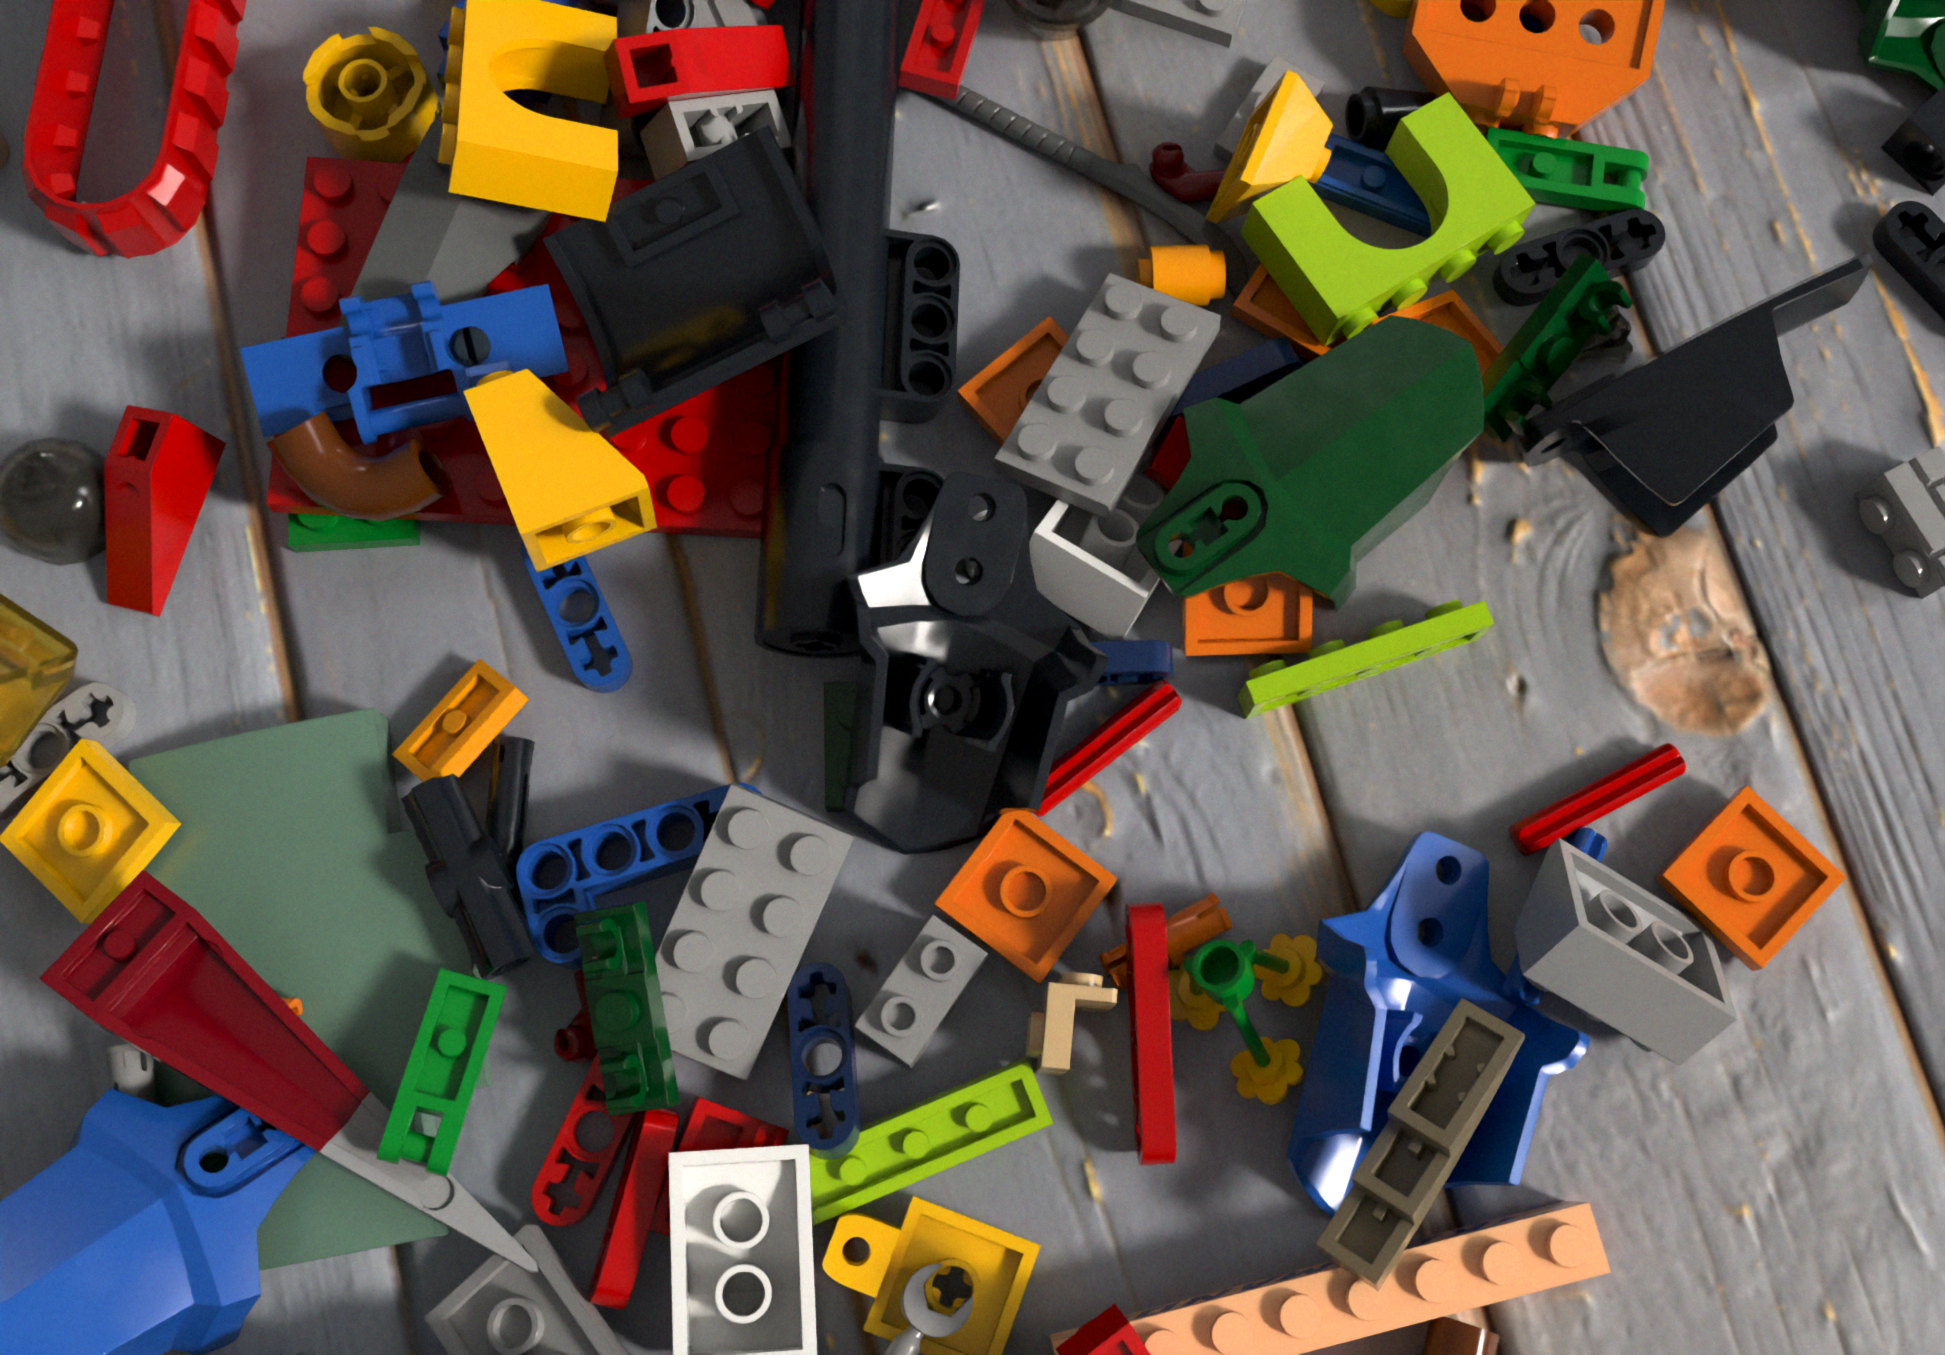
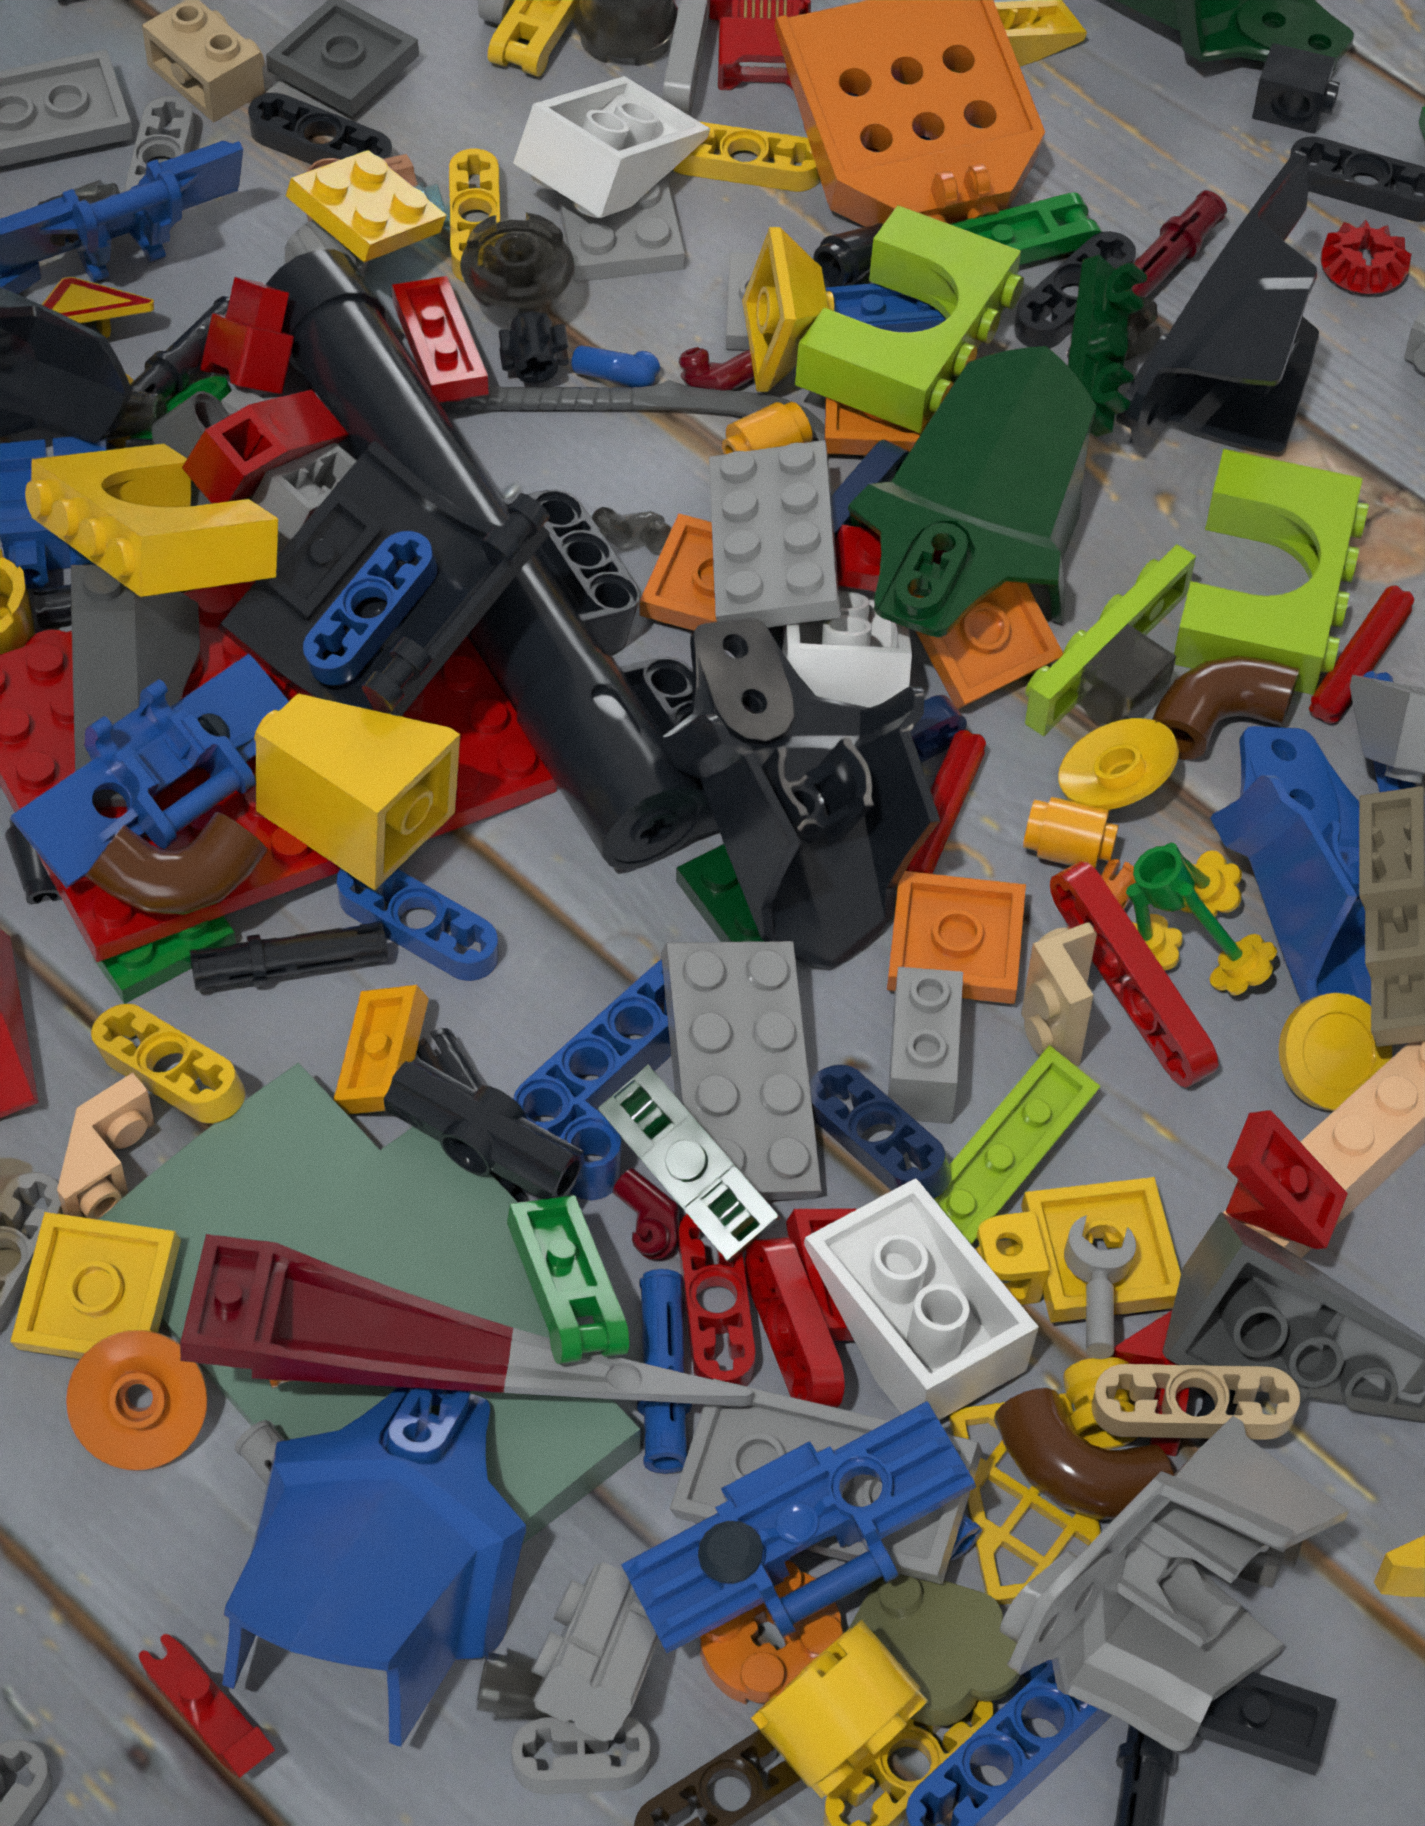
camera: 30 degrees left, 20 degrees down
none -> light nougat slope [57,1073,155,1220]
none -> orange dish [66,1330,208,1470]
none -> yellow beam [91,1004,246,1123]
none -> black pin [189,921,388,991]
none -> blue beam [303,531,437,685]
none -> black gear [498,311,569,384]
none -> blue arm [571,345,661,388]
none -> clear smoke arm [591,507,672,553]
none -> blue pin [637,1269,692,1474]
none -> light orange brick [1023,797,1119,869]
none -> yellow dish [1058,718,1179,810]
none -> clear smoke brick [1077,624,1176,724]
none -> dark red pin [1128,190,1227,318]
none -> reddish brown cylinder [1152,656,1300,760]
none -> lime arch [1172,449,1369,695]
none -> yellow piece [1278,993,1392,1111]
none -> red gear [1320,219,1412,294]

